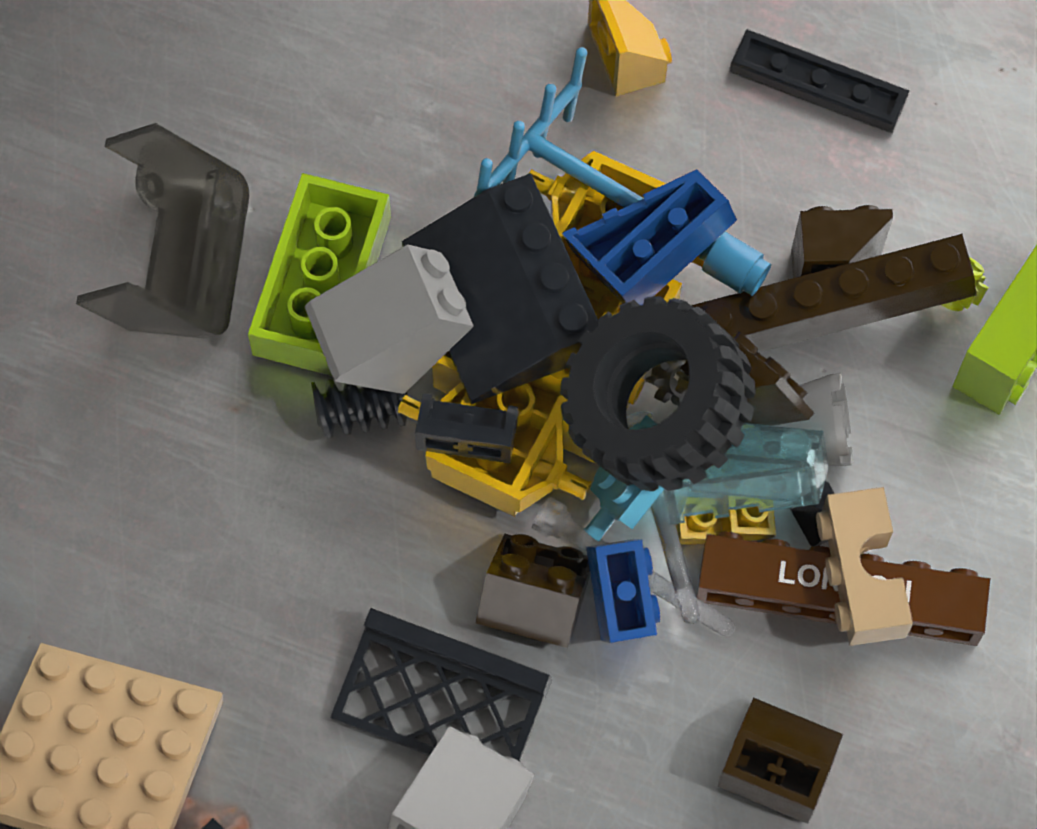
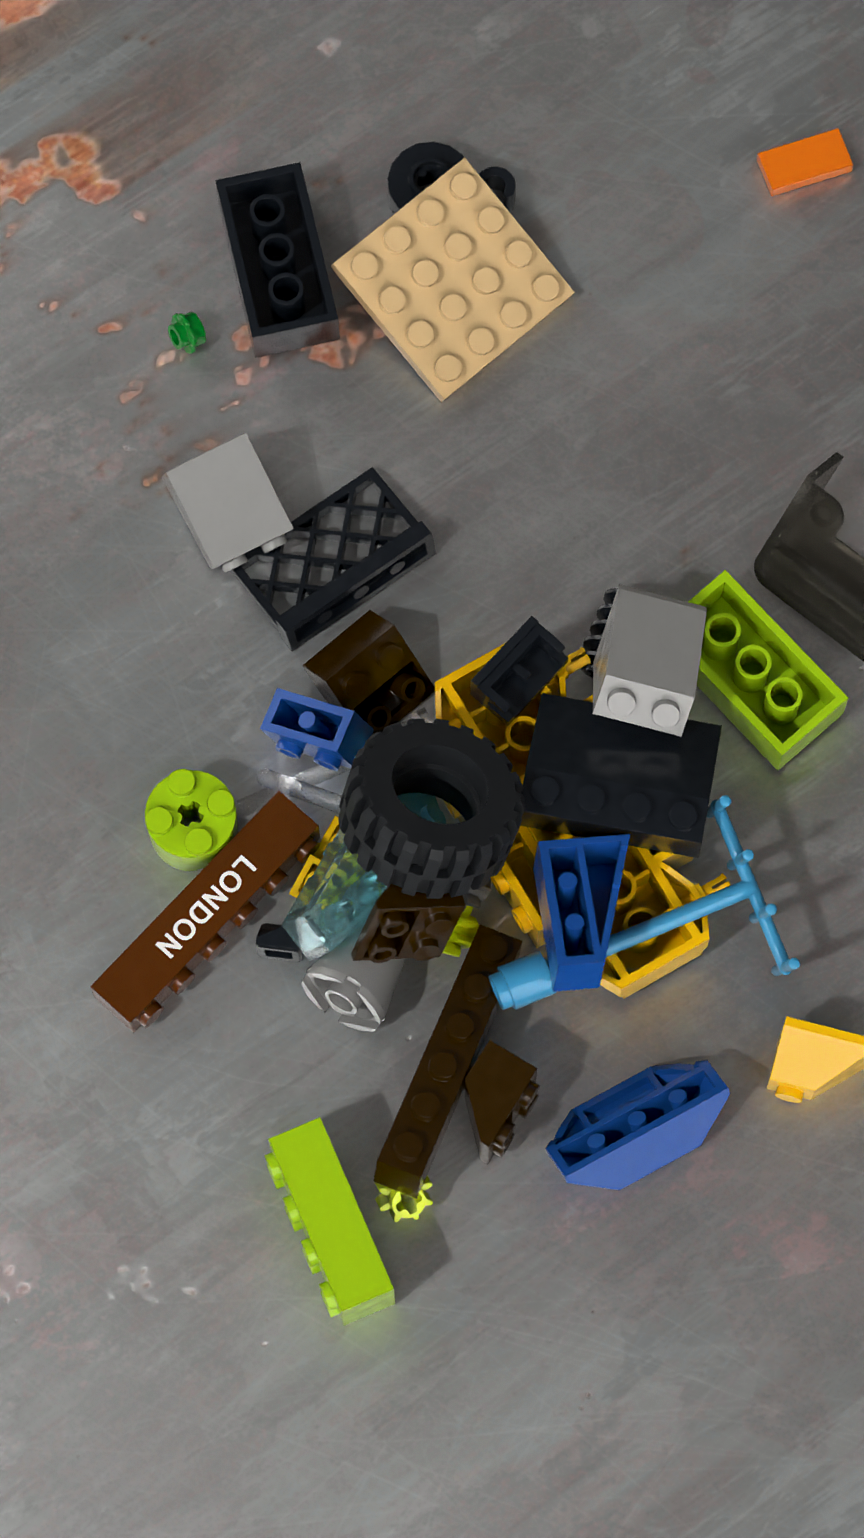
camera: 125 degrees right, 5 degrees up
dark brown slope [718,697,843,824] -> none
black tile [729,29,910,134] -> none
tan arch [816,487,913,646] -> none
none -> lime brick [145,769,238,872]
none -> blue wedge [545,1060,730,1190]

